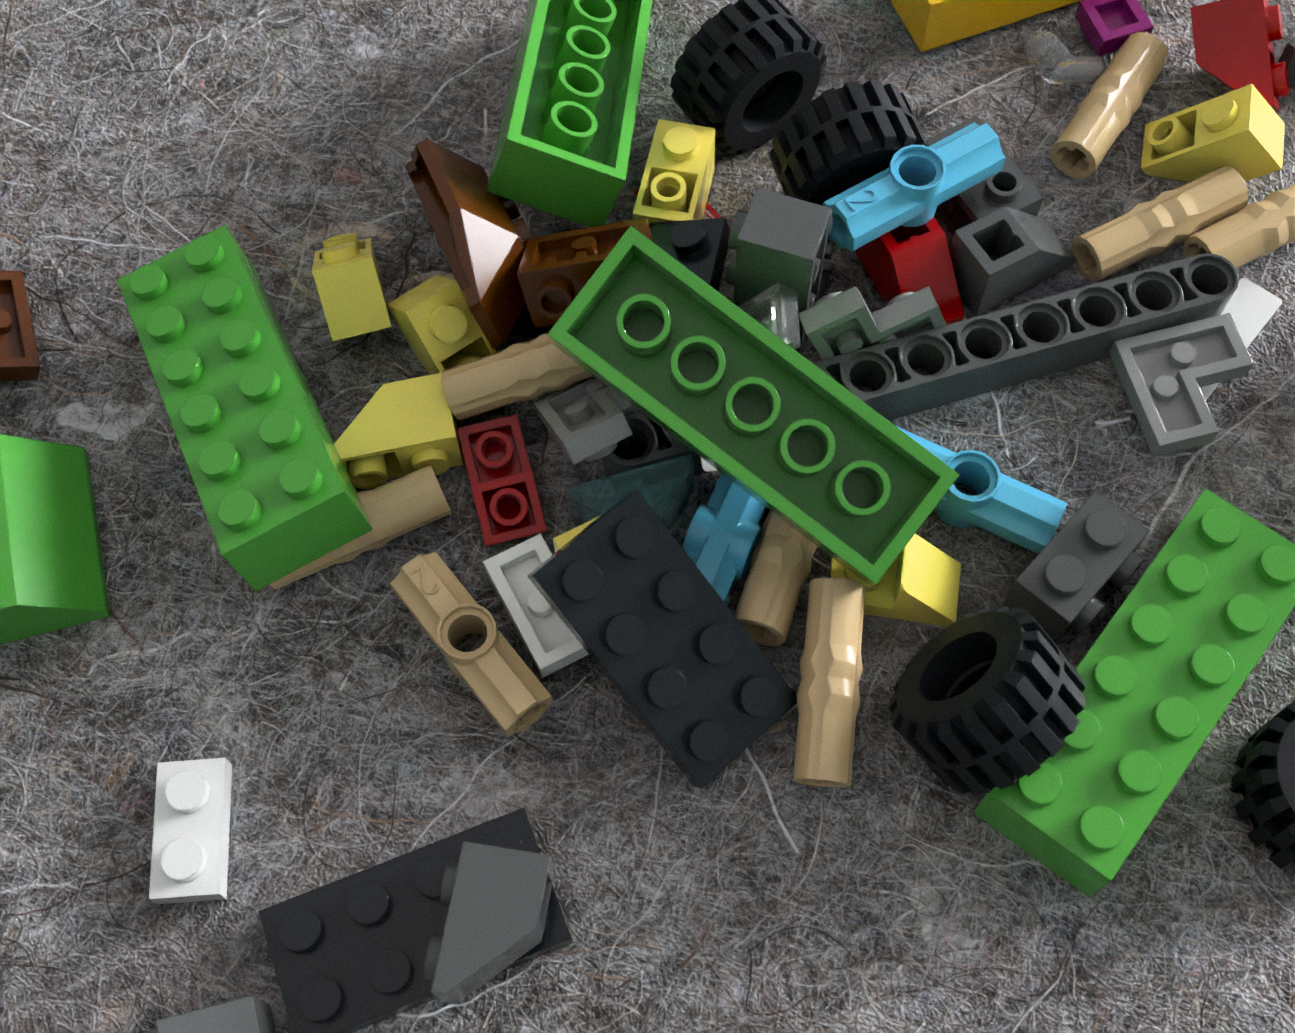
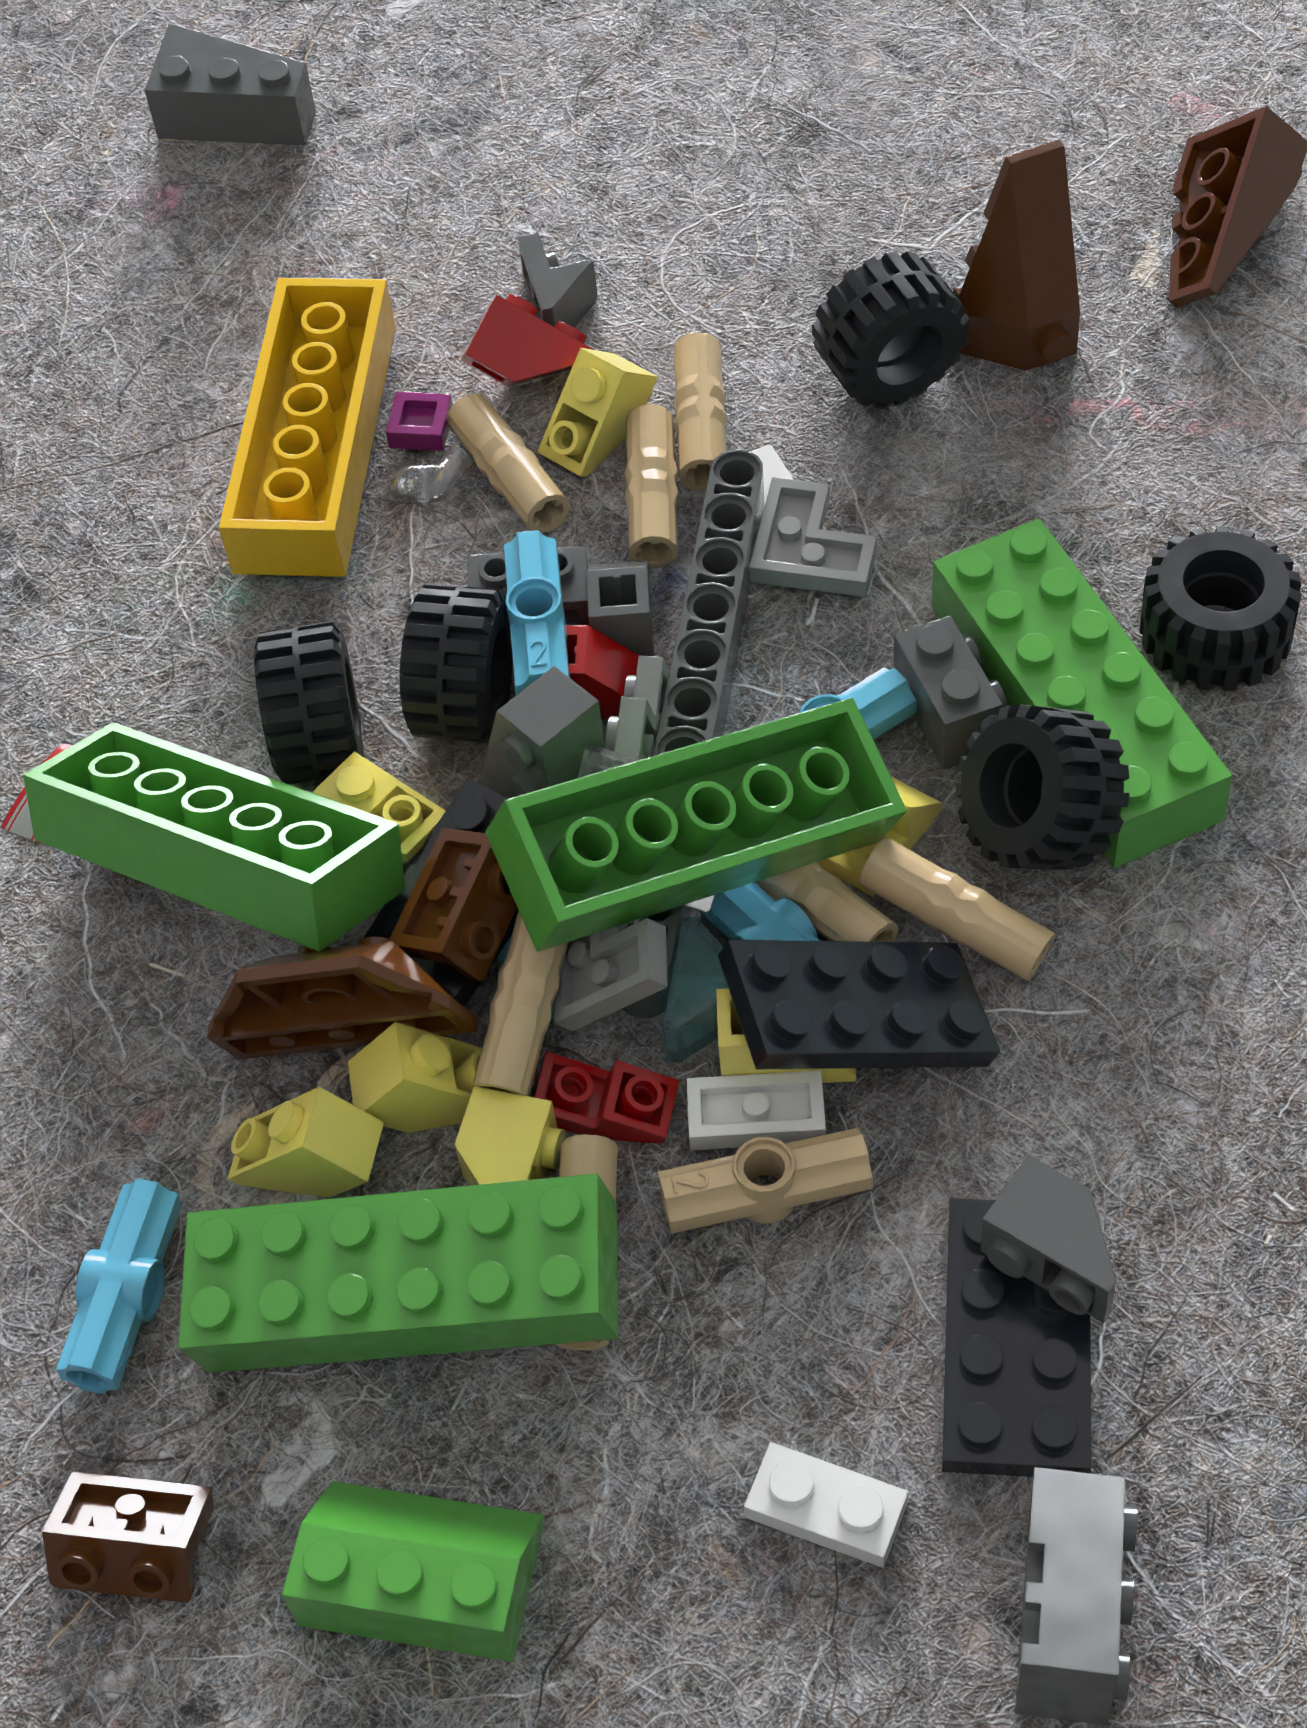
camera: 60 degrees left, 10 degrees down
none -> medium azure piece [56,1179,183,1394]

